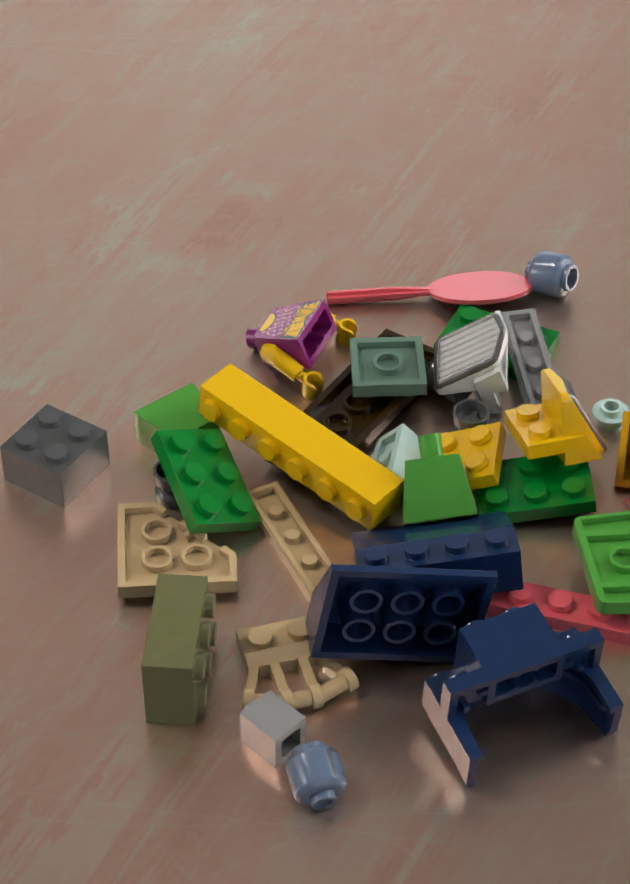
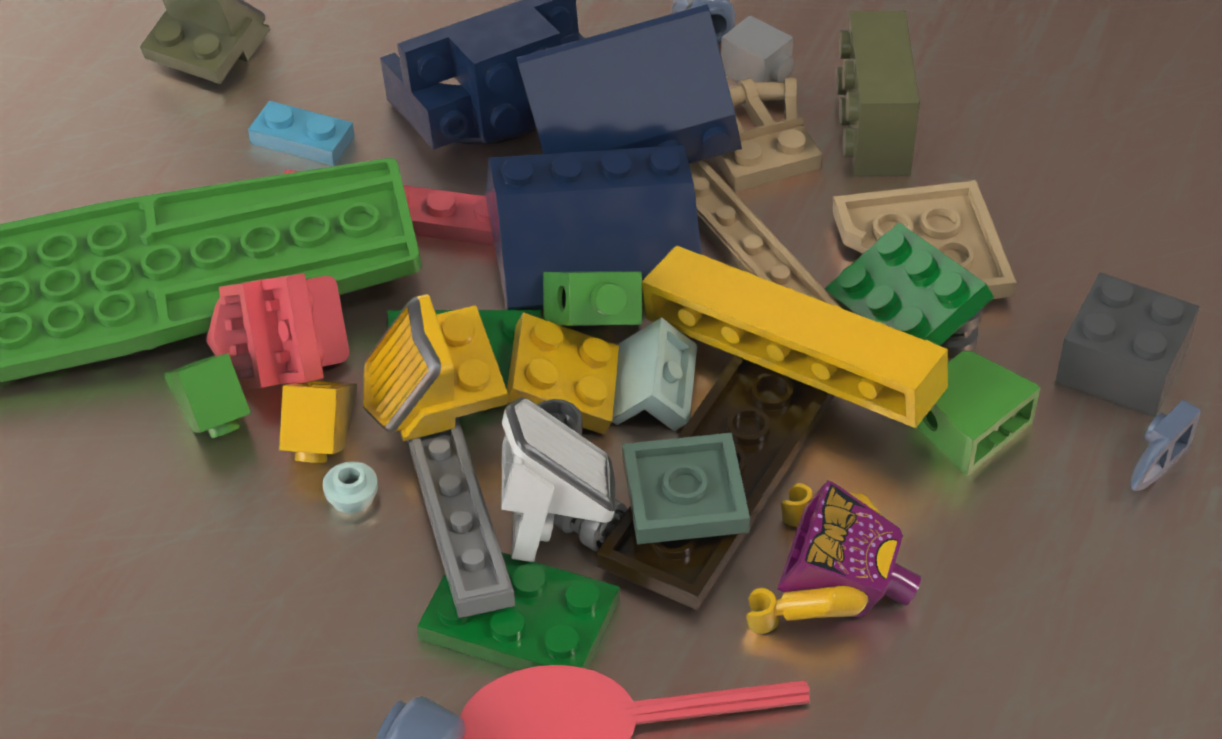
camera: 175 degrees right, 5 degrees up
none -> sand blue plate [1131,400,1201,491]

